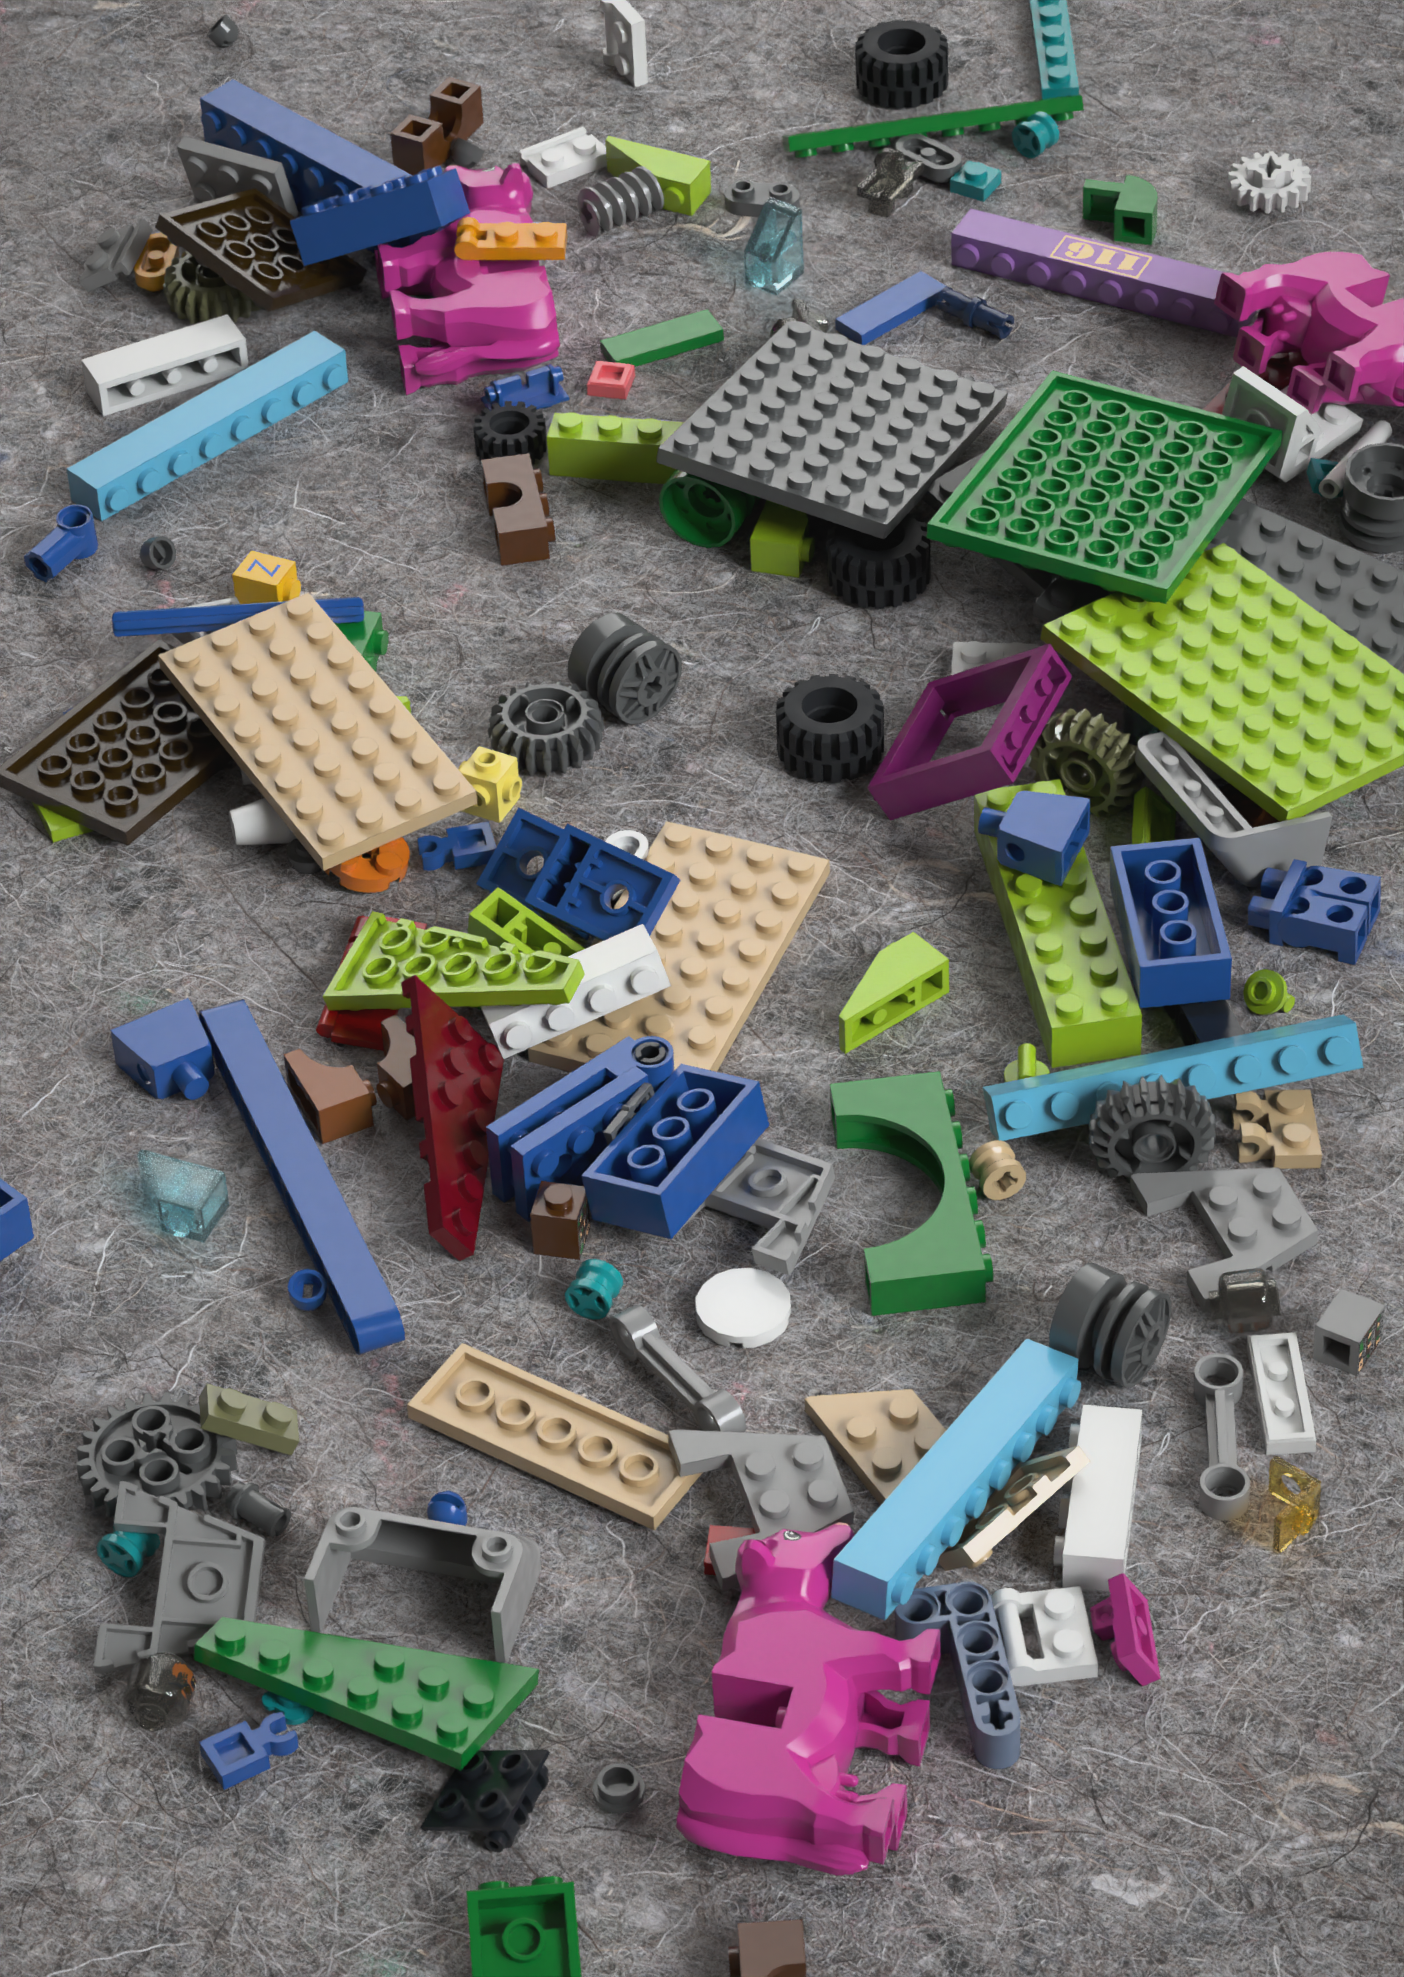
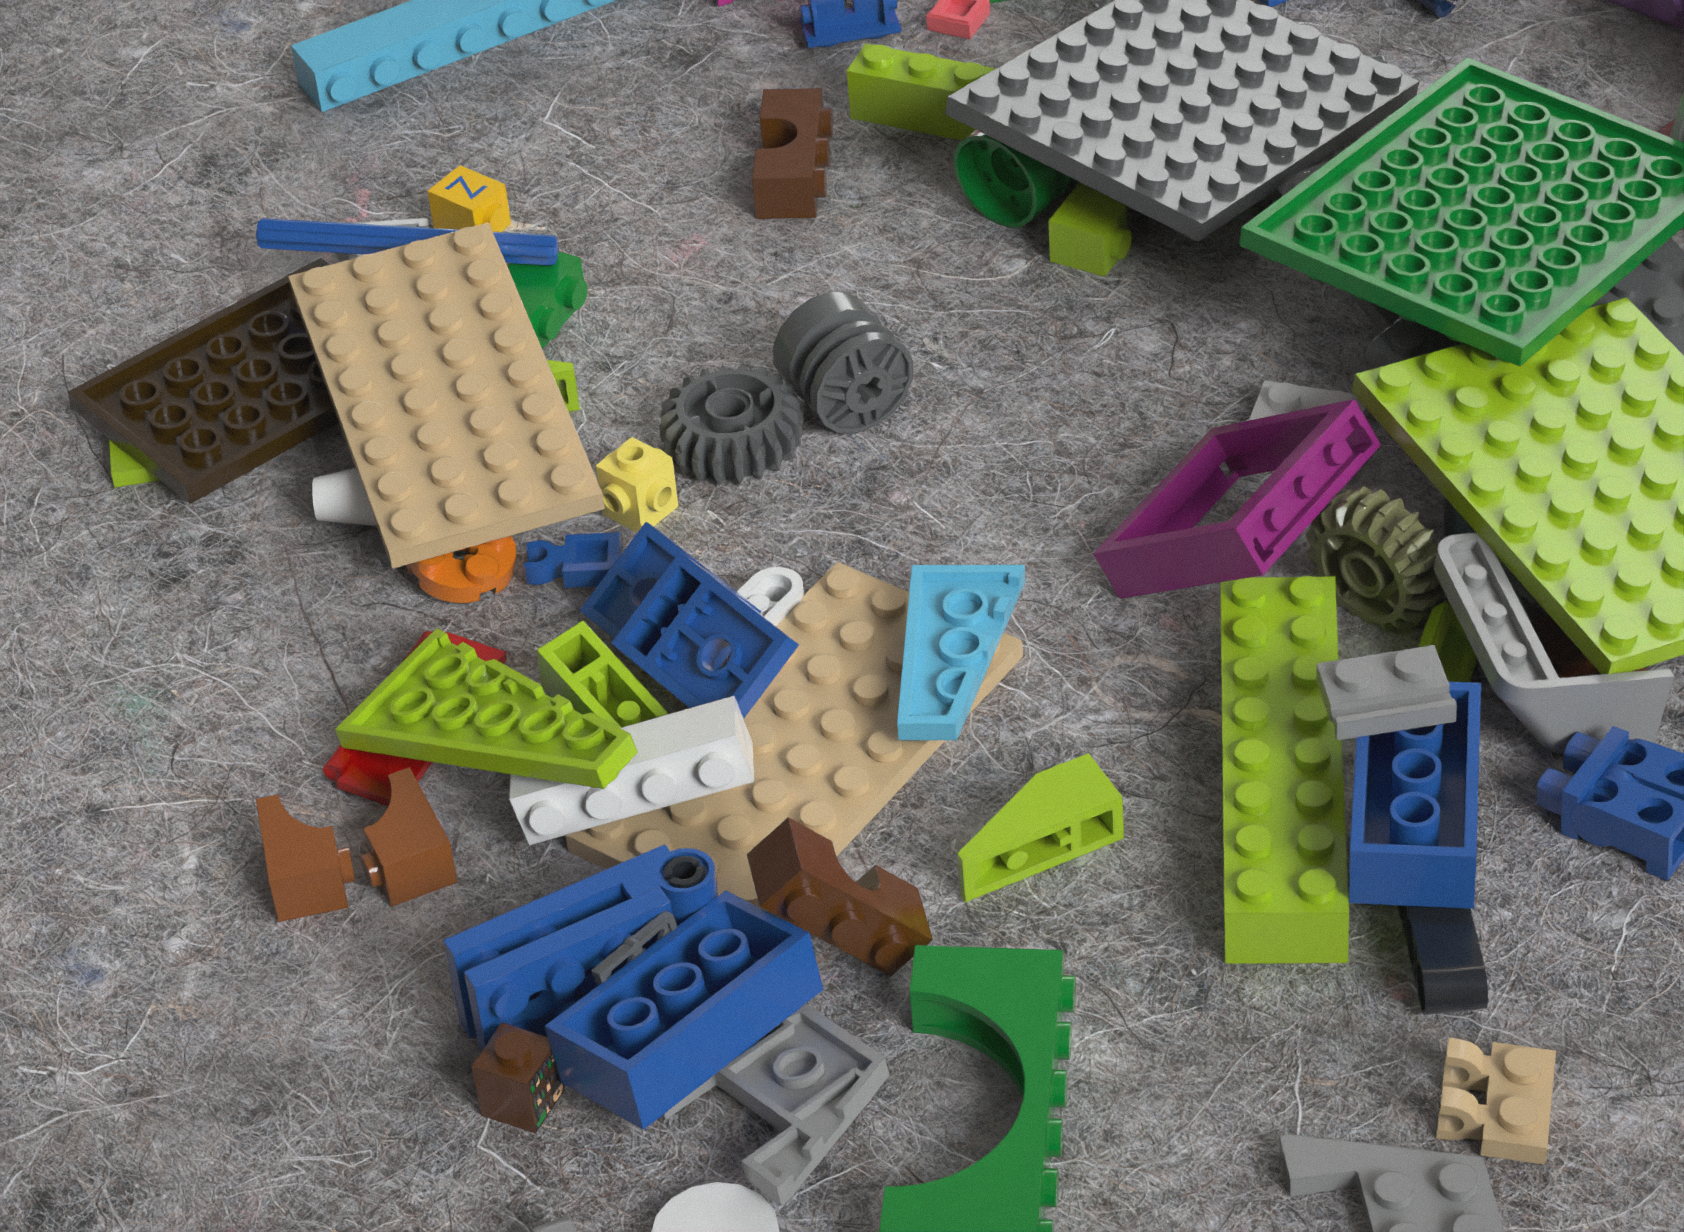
camera: 15 degrees right, 0 degrees up
blue piece [24,504,98,583] -> none
torso [111,998,215,1100] -> none
clear light blue slope [137,1149,229,1243] -> none
dark grey hinge [140,536,176,570] -> none
beam [199,999,405,1355] -> none
blue hinge [288,1269,327,1311] -> none
dark red wing [401,975,504,1261] -> none
black tyre [473,401,547,465] -> none
teal wheel [565,1259,623,1320] -> none
black tyre [776,674,885,783] -> none
black tyre [826,514,931,609] -> none
tan wheel [969,1140,1026,1200] -> none
blue torso [978,791,1090,886] -> none
medium azure brick [983,1014,1363,1141] -> none
lime plate [1004,1043,1050,1083] -> none
dark grey gear [1088,1075,1216,1184] -> none
lime plate [1243,969,1295,1015] -> none
none -> reddish brown arch [747,817,933,976]
none -> medium azure wing [897,565,1026,740]
none -> light grey plate [1316,645,1457,741]

